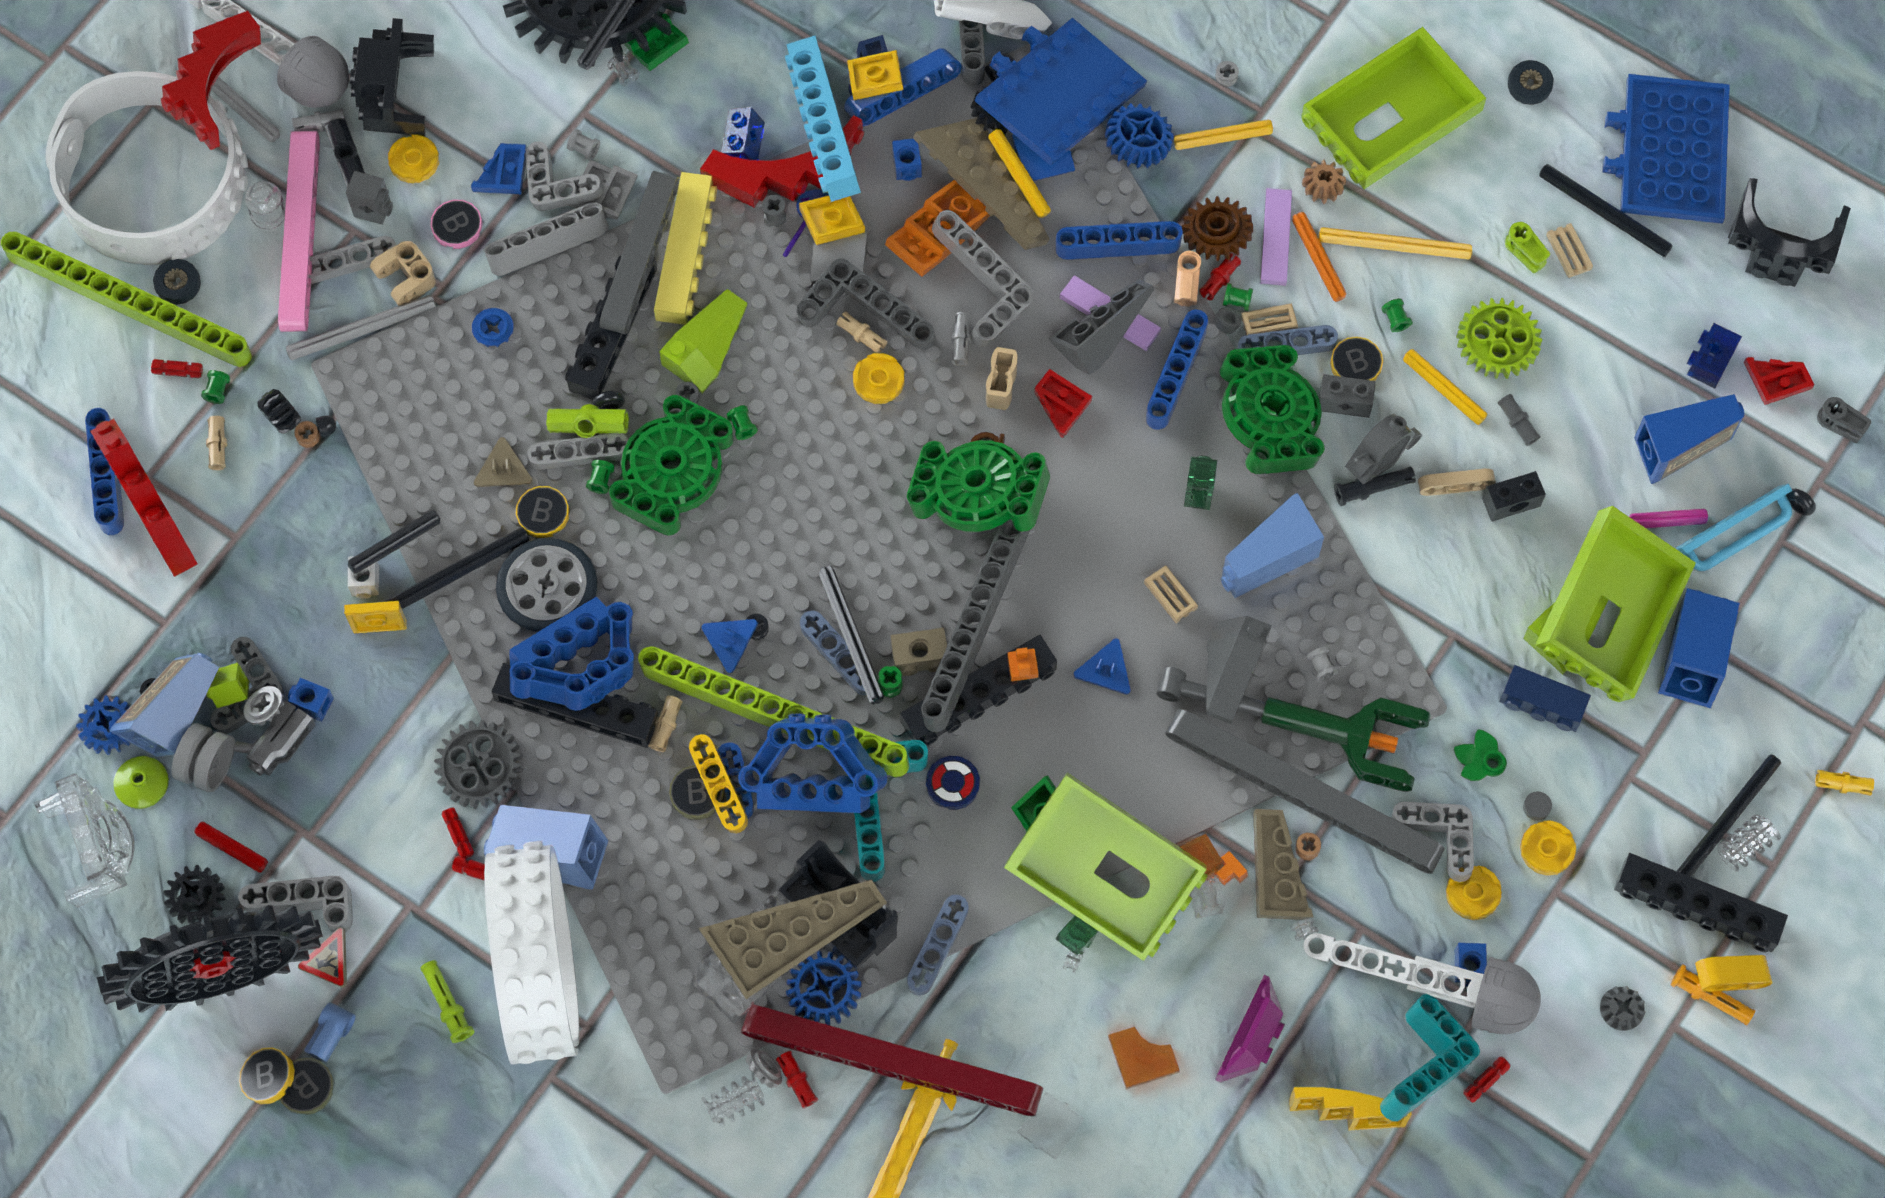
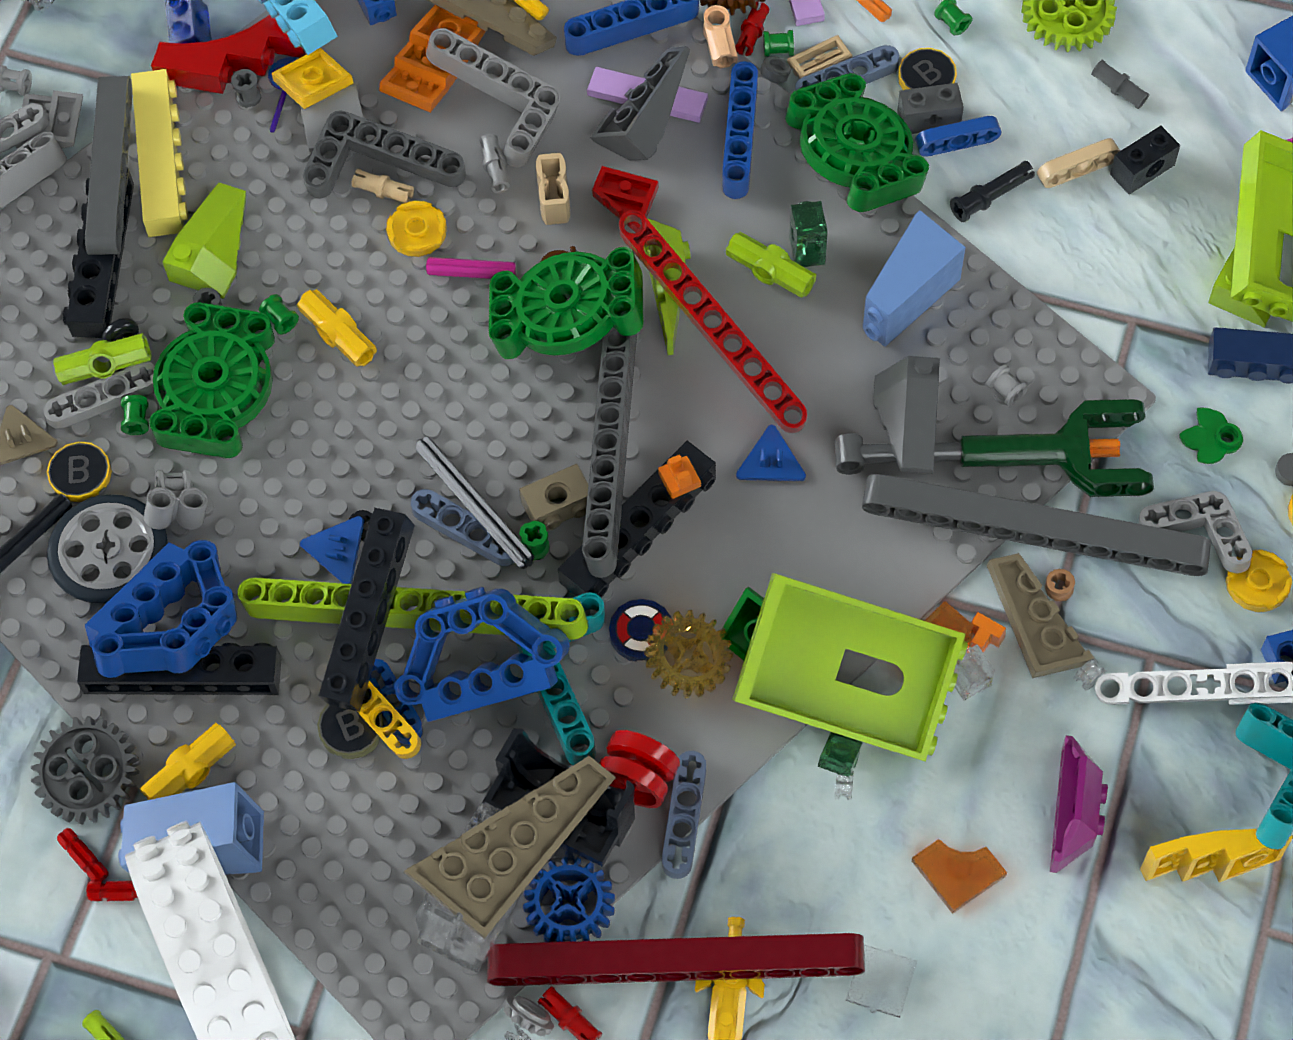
camera: 15 degrees left, 5 degrees down
tan pin [649,695,683,752] -> none
tan tile [1144,565,1198,623] -> none
dark grey piece [1345,414,1422,485] -> none
yellow axle [1403,349,1488,425] -> none
none -> yellow piece [140,723,236,800]
none -> light grey piece [143,470,208,530]
none -> yellow piece [297,289,377,367]
none -> black brick [318,508,415,712]
none -> dark pink axle [426,257,516,279]
none -> red wheel [599,730,680,808]
none -> red beam [619,210,807,433]
none -> clear yellow gear [644,610,733,699]
none -> lime wedge [645,219,691,356]
none -> lime piece [726,231,816,298]
none -> blue beam [915,116,1002,157]

